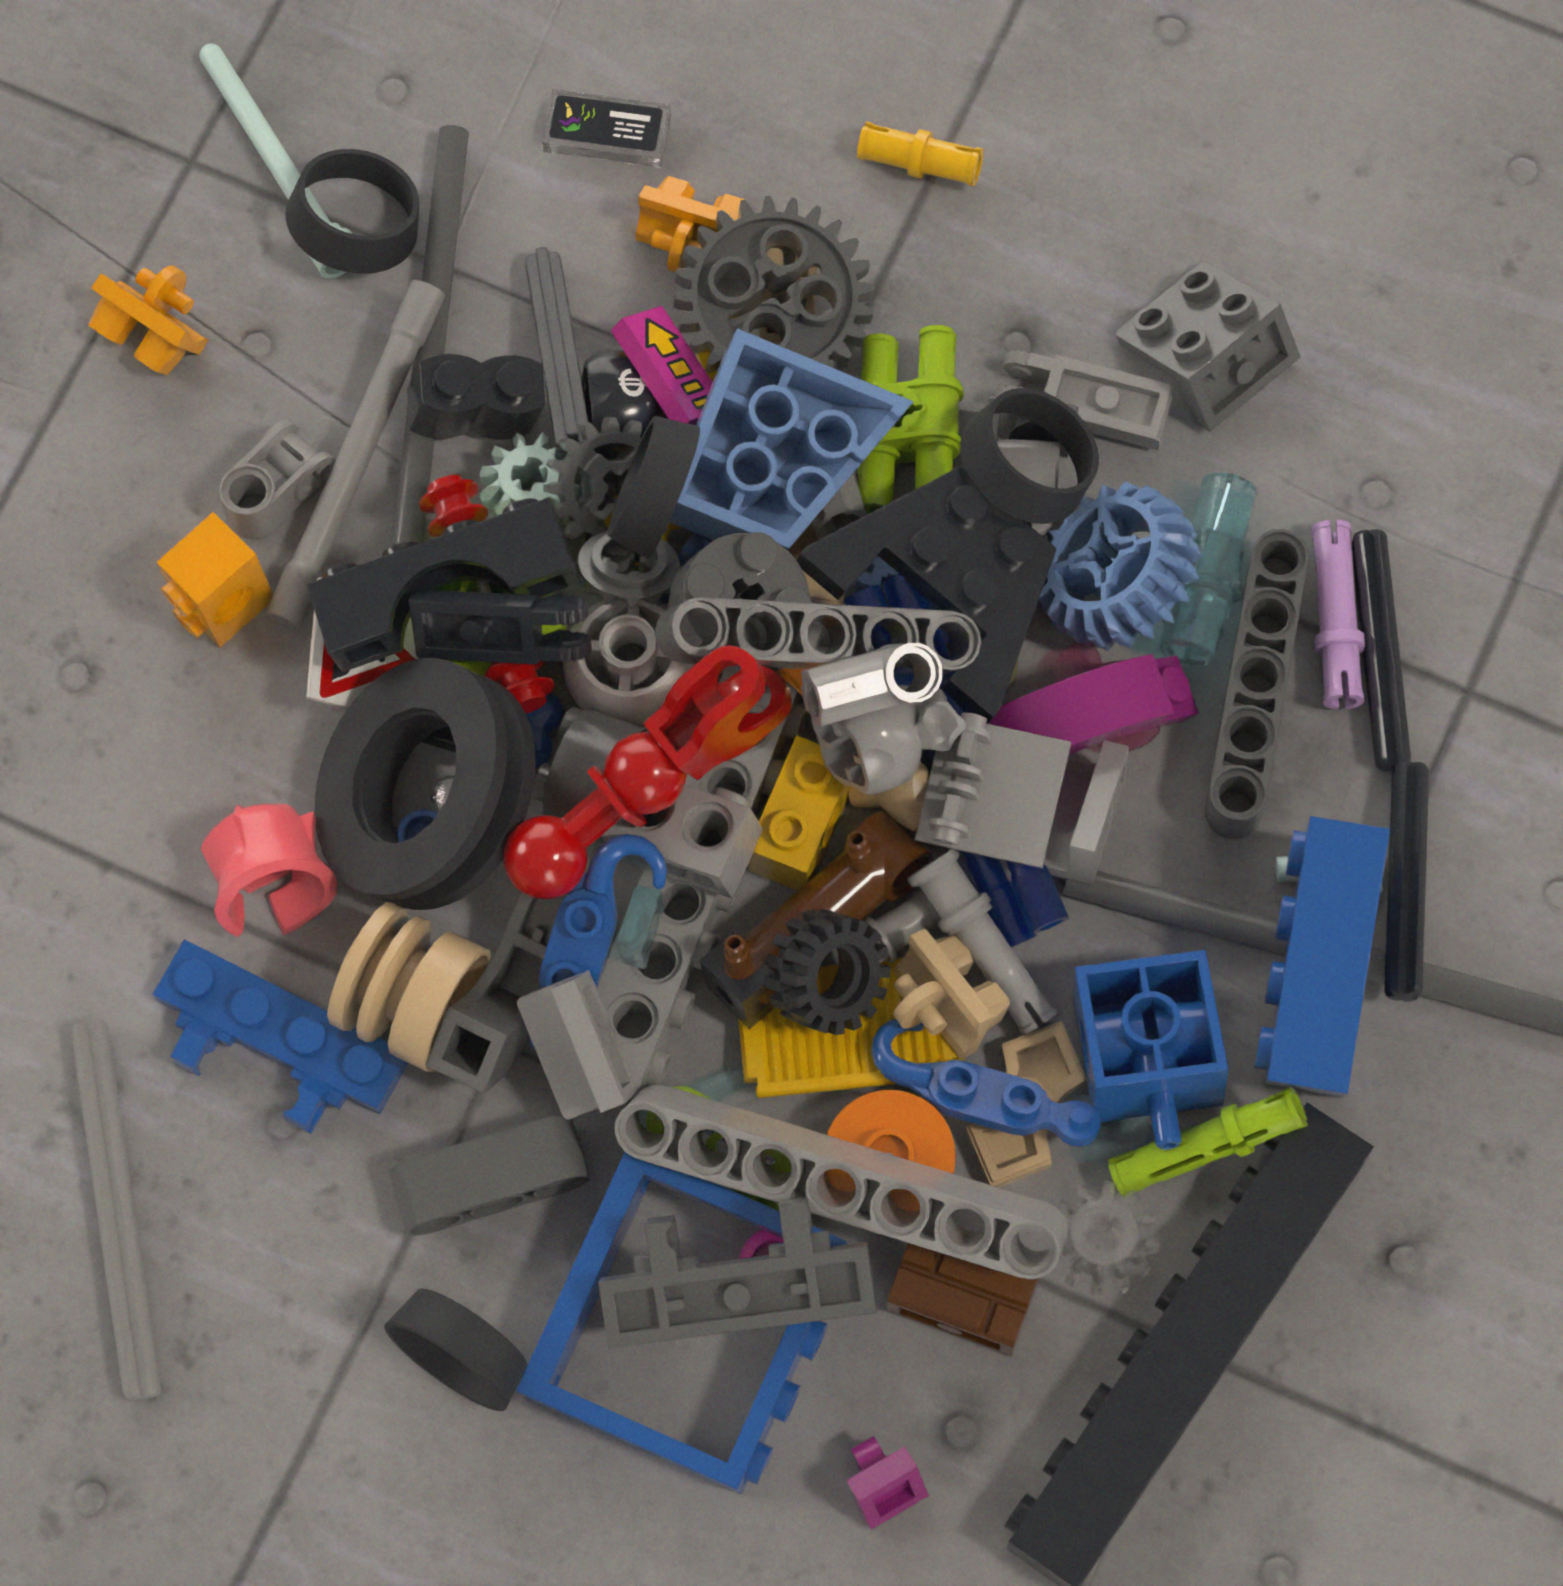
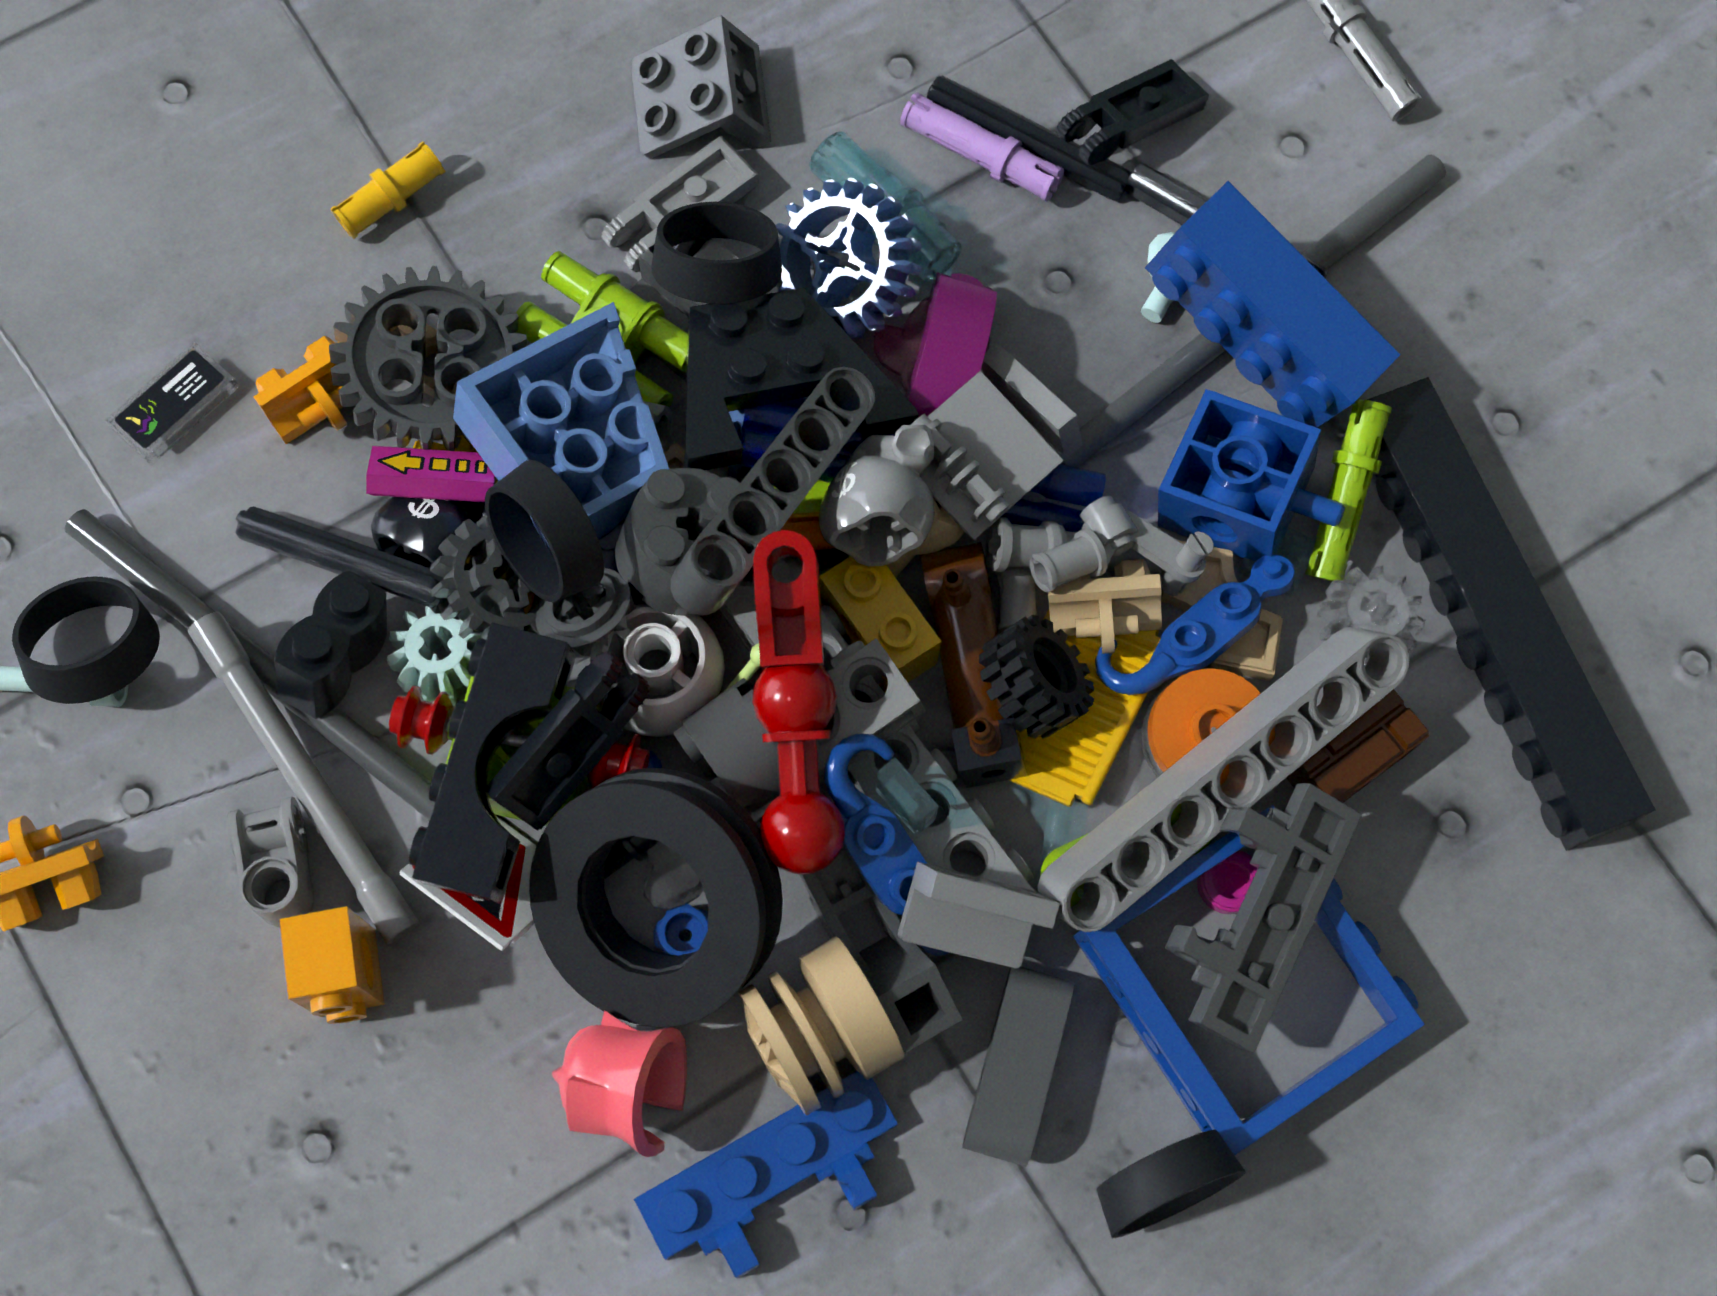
camera: 65 degrees left, 0 degrees up
light grey piece [801,643,942,727] -> none
magenta tile [846,1436,929,1530] -> none
dark grey beam [1205,529,1309,839] -> none
none -> light grey pin [1030,496,1214,596]
none -> black hinge [1056,59,1209,166]

